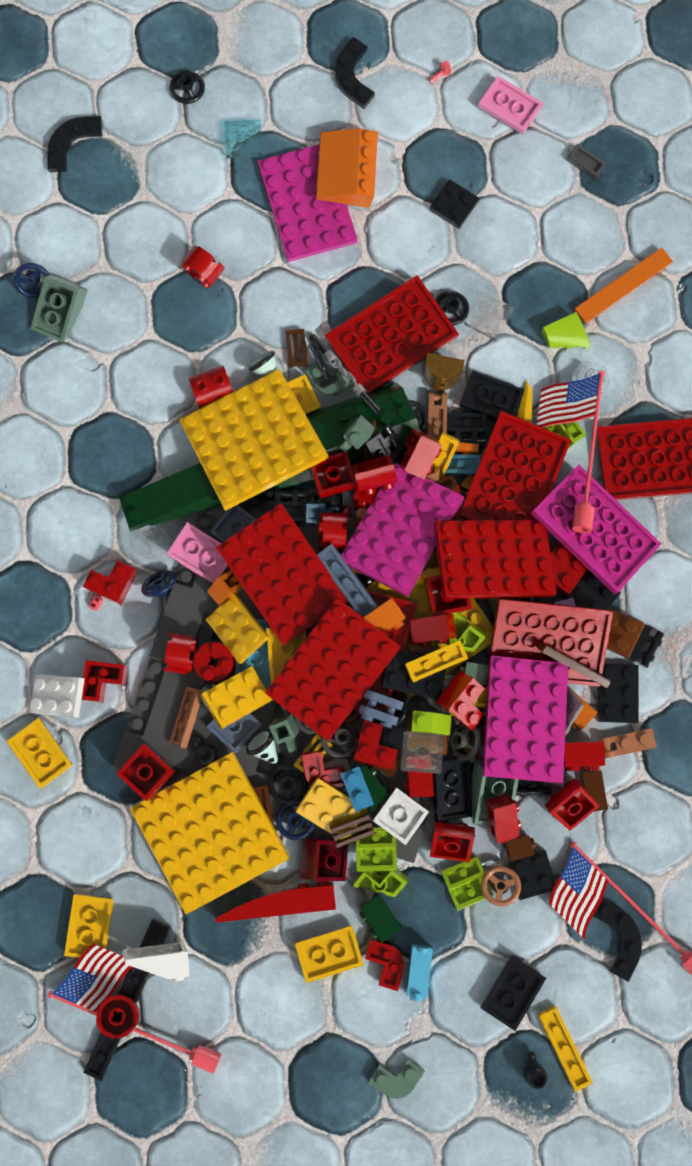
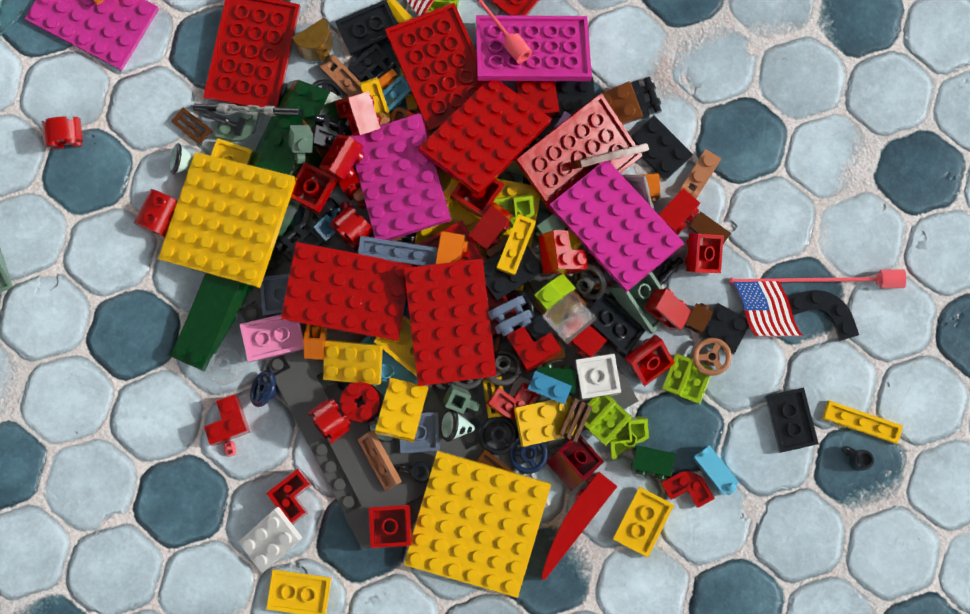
camera: 45 degrees left, 0 degrees up
sand green plate [368,1058,425,1099] -> none

